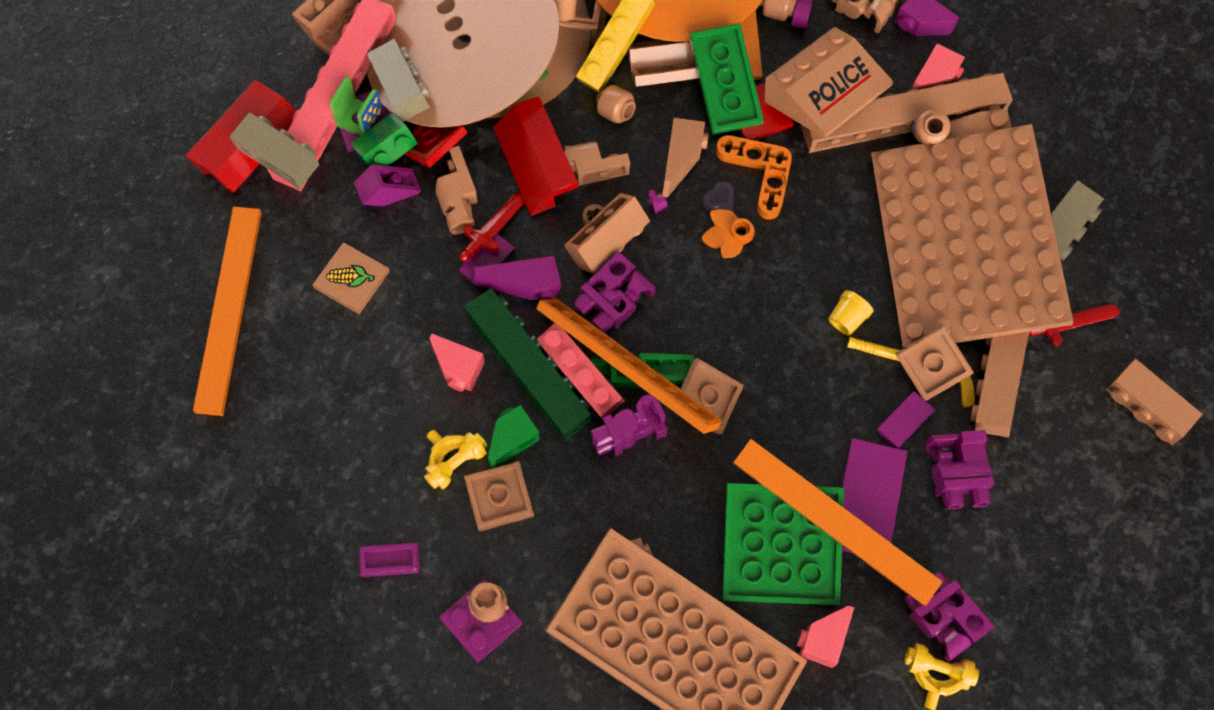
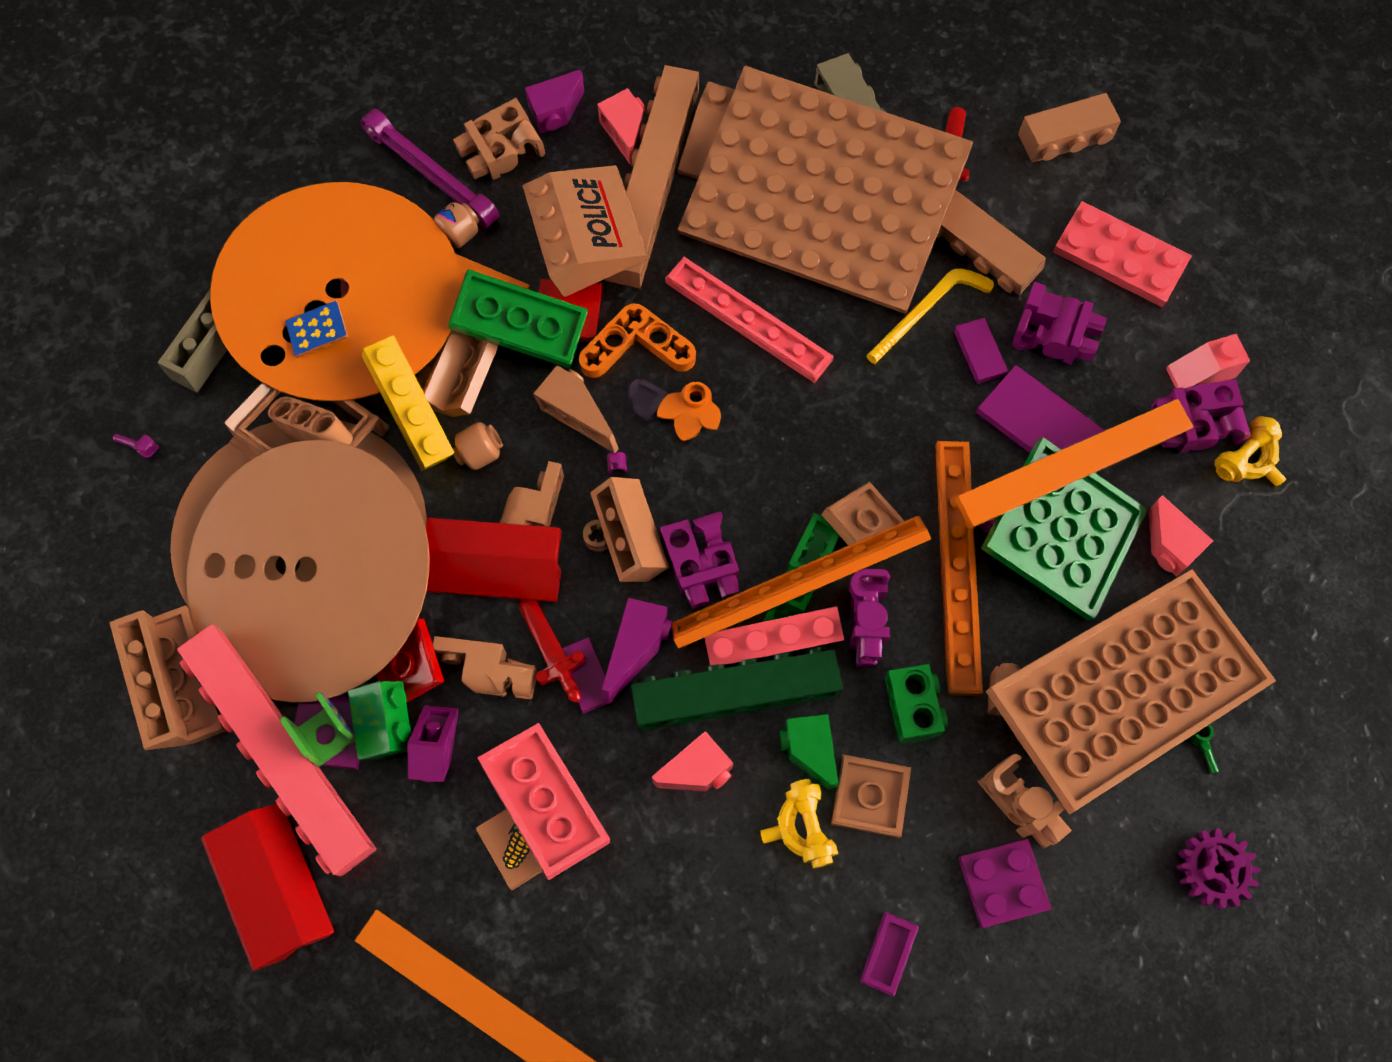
camera: 60 degrees left, 0 degrees up
dark tan brick [229,112,319,189] -> none
brick [367,39,430,122] -> none
nougat piece [467,583,509,623] -> none
yellow piece [828,290,874,335] -> none
nougat tile [895,325,974,401] -> none
nougat head [913,109,951,145] -> none
none -> coral plate [477,723,610,880]
none -> coral tile [665,257,833,383]
none -> green brick [884,664,948,745]
none -> orange tile [935,441,983,696]
none -> nougat hips [977,754,1072,849]
none -> coral plate [1053,201,1192,308]
none -> coral slope [1166,334,1250,388]

